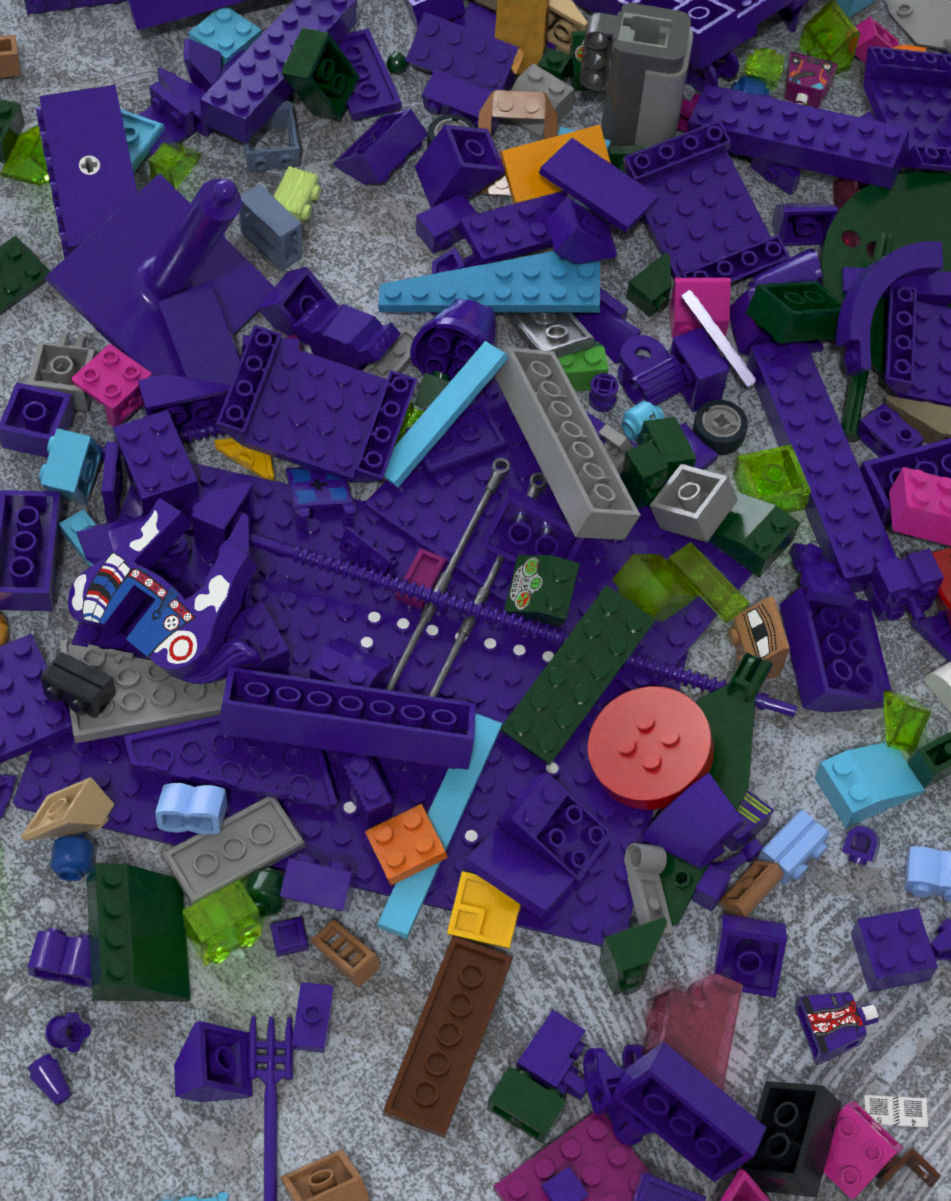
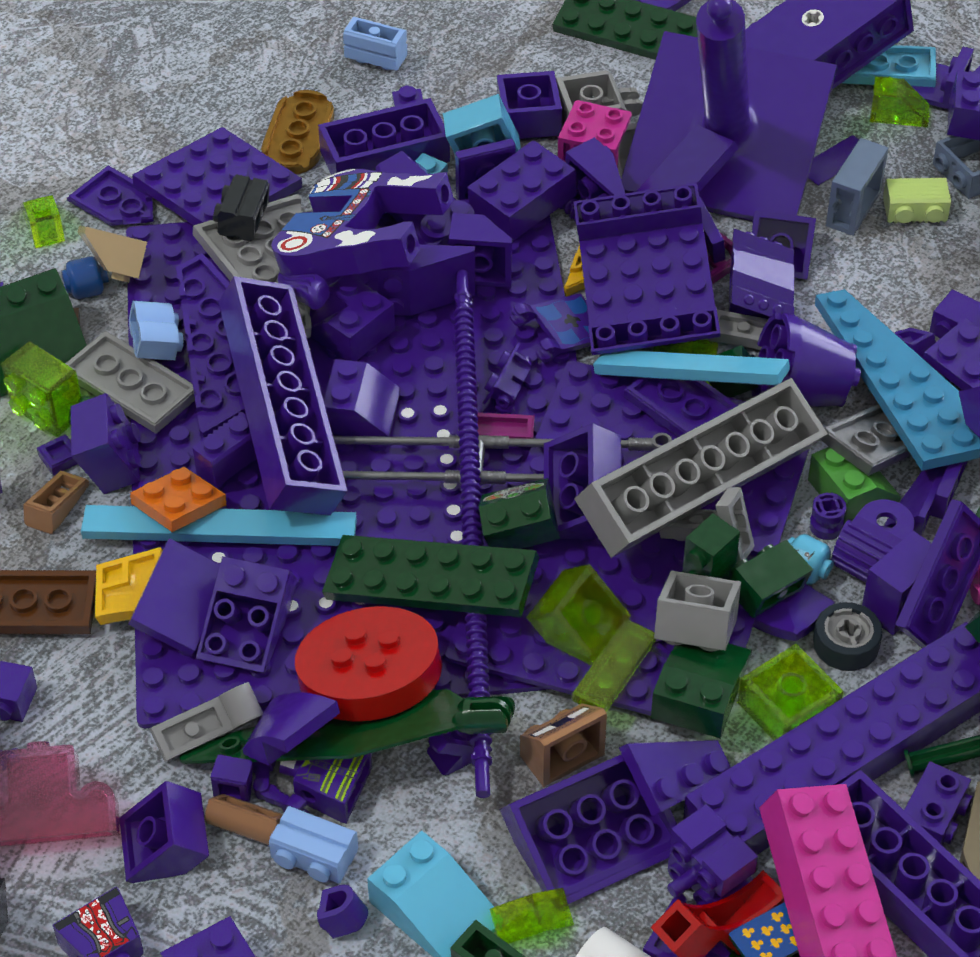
camera: 75 degrees right, 10 degrees down
dark green slope [599,917,667,996] -> none

